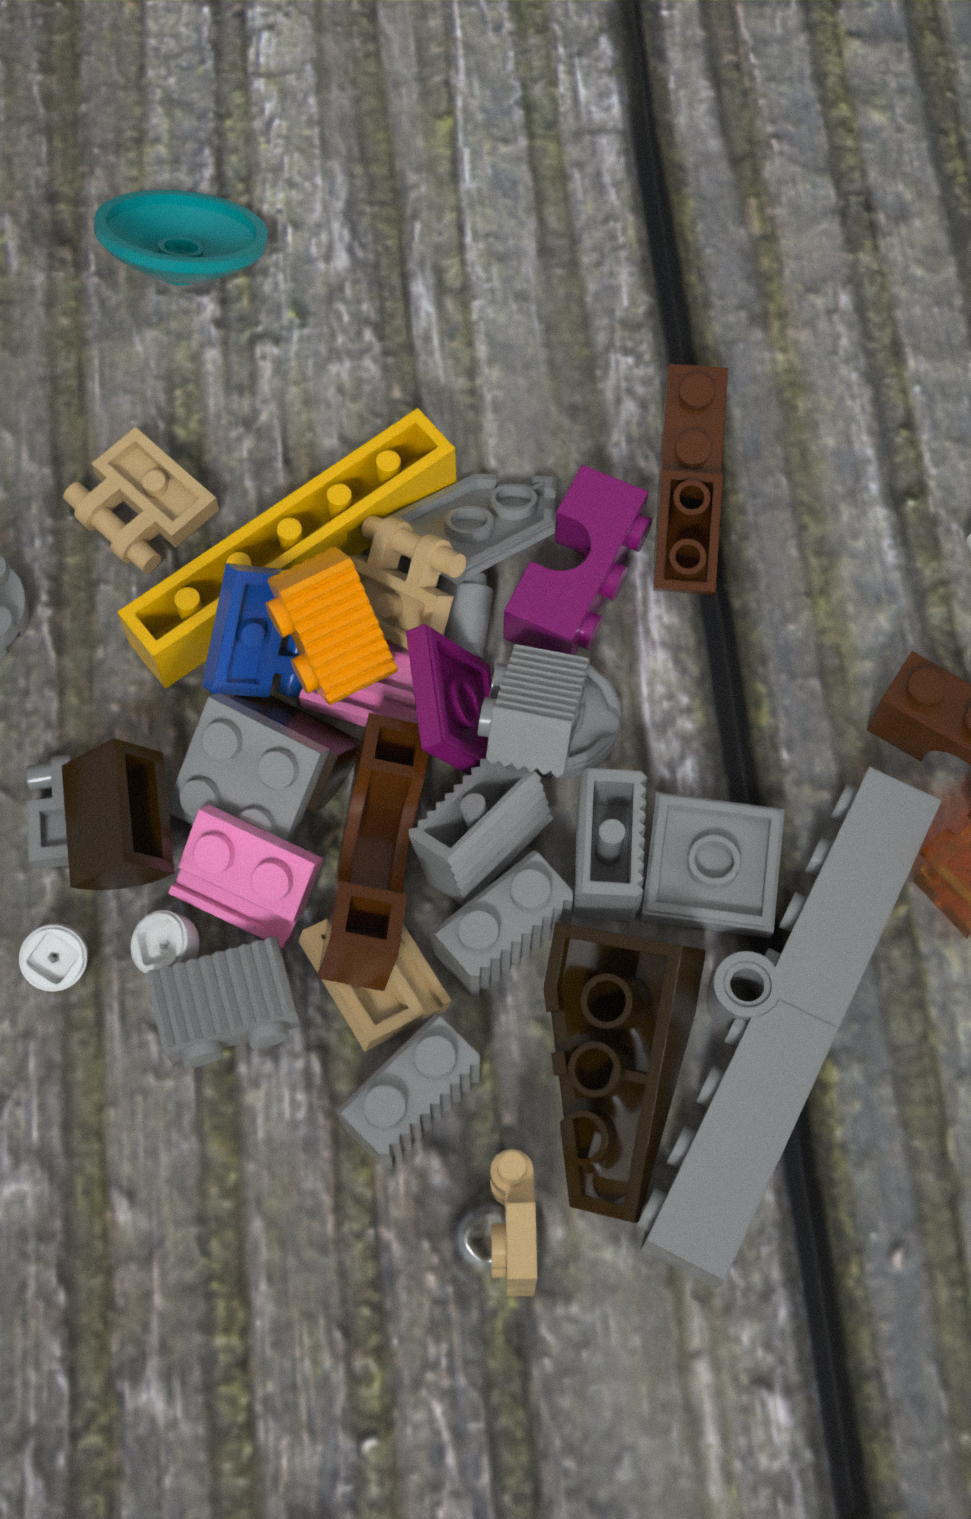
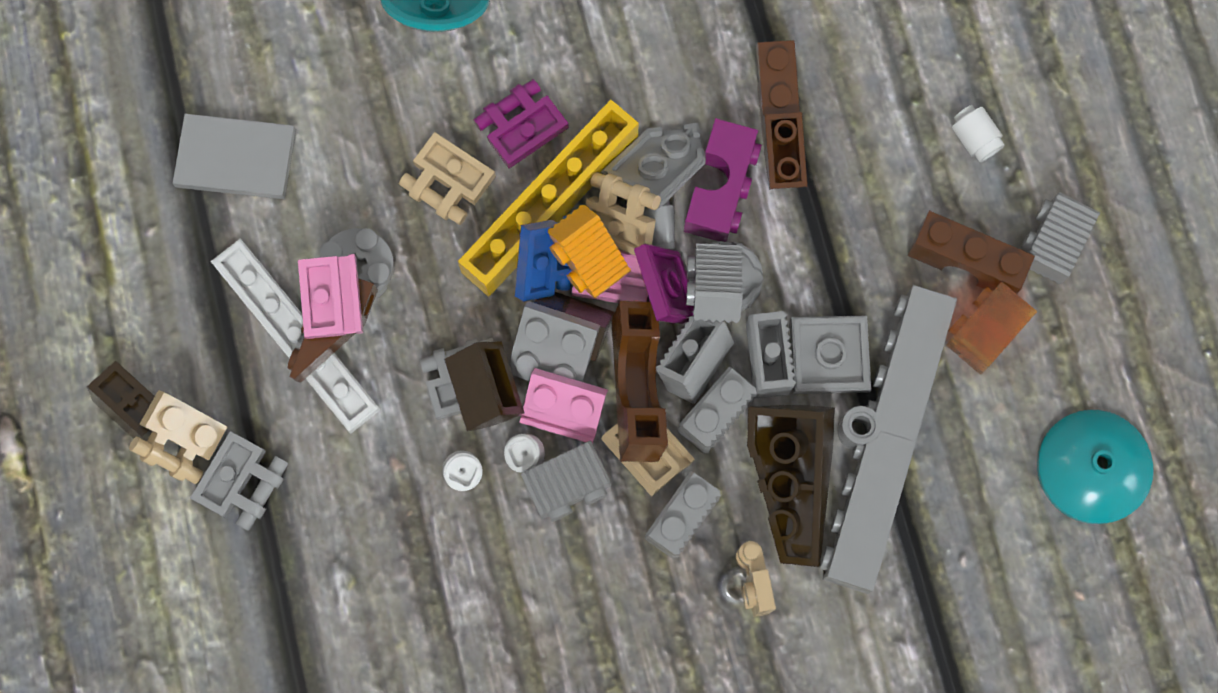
camera: 10 degrees left, 10 degrees up
none -> magenta plate [473,79,569,169]

